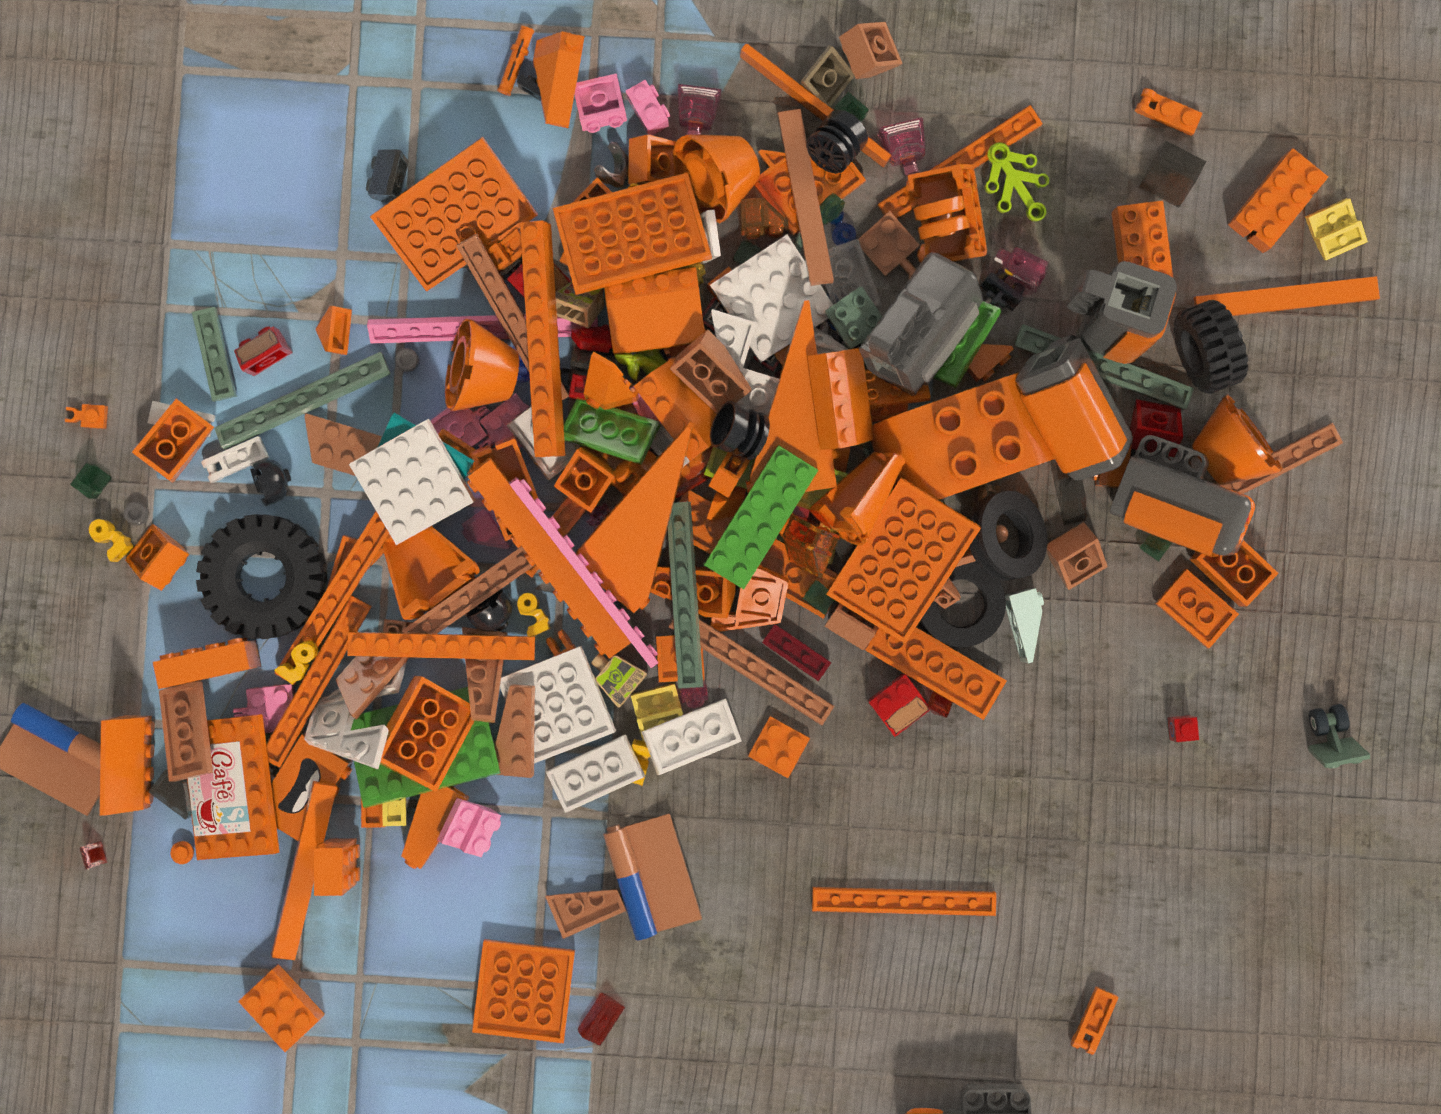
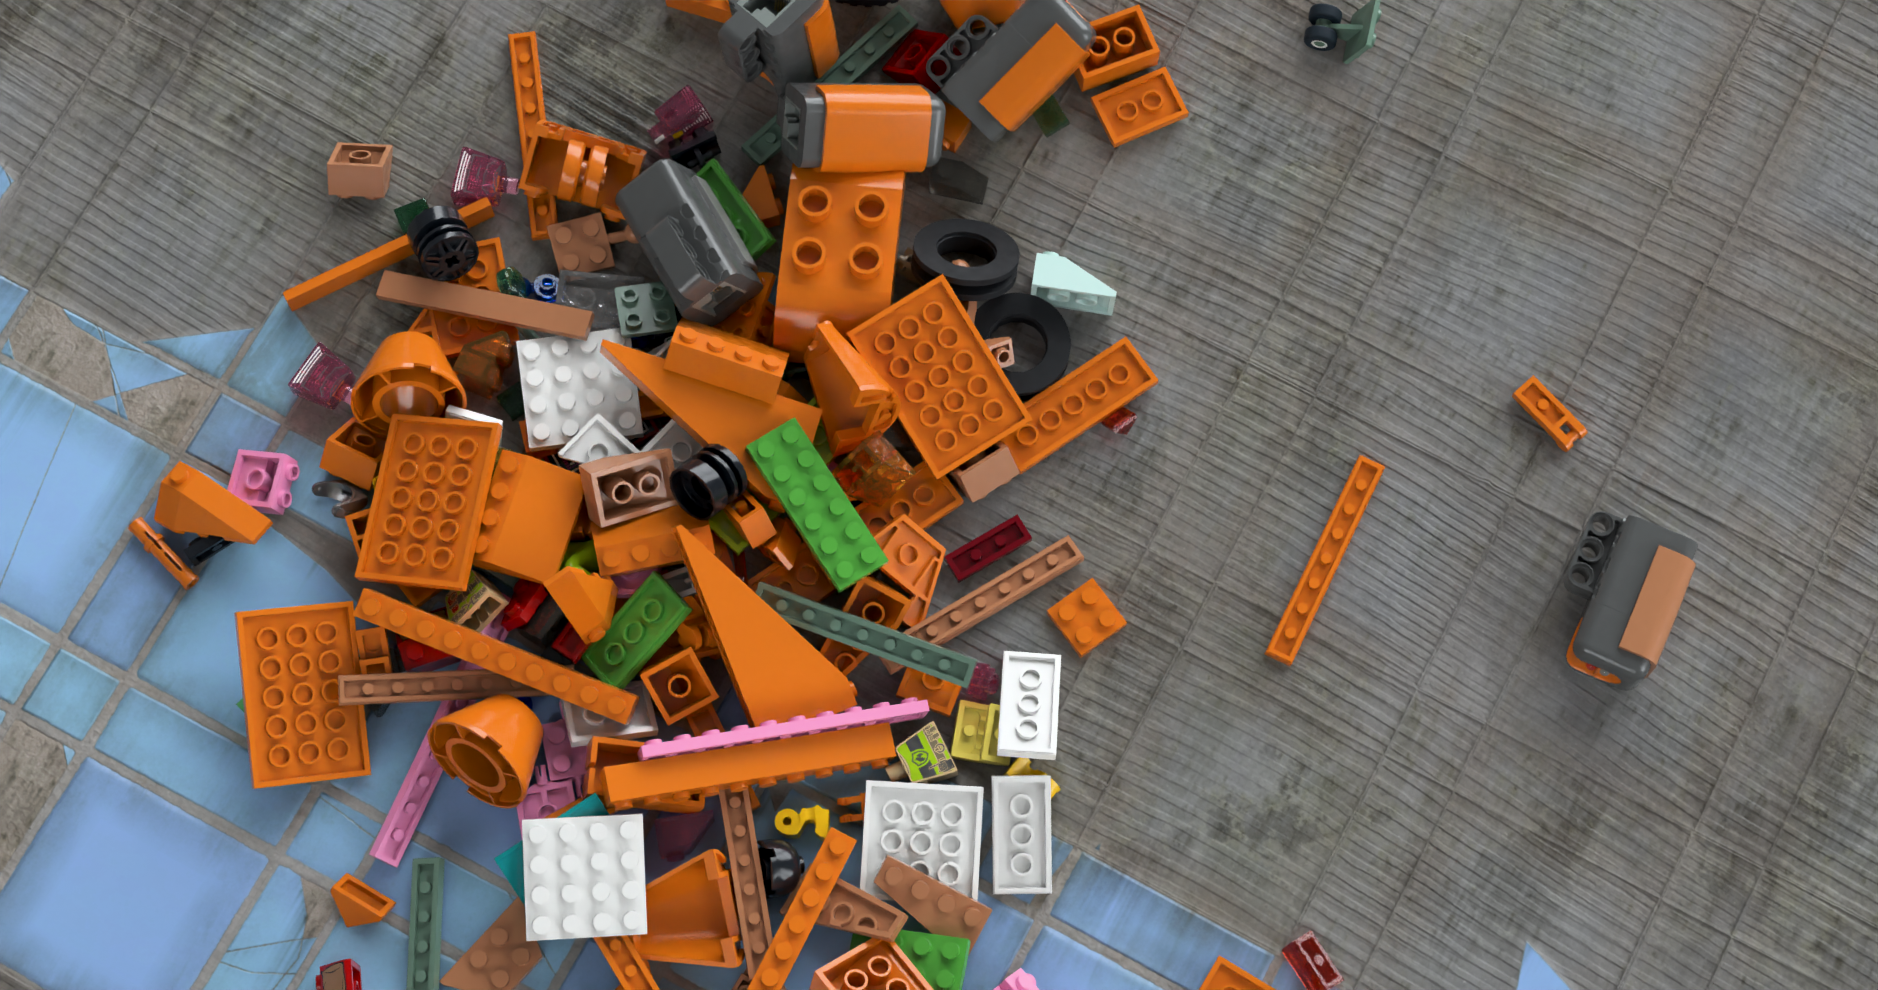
camera: 70 degrees left, 15 degrees down
clear smoke slope [366,149,409,203] -> none
flat silver tile [395,348,419,372] -> none
nougat wing [545,889,627,939] -> none
clear pink gear [587,503,613,530] -> none
nougat door [603,813,702,941] -> none
bright pink brick [625,80,670,136] -> none
dark tan slope [801,45,854,107] -> none
clear green panel [802,580,835,615] -> none
red slope [867,673,931,737] -> none
lime plant [984,142,1049,222] -> none
nougat slope [1046,522,1108,590] -> none
red brick [1167,715,1199,742] -> none

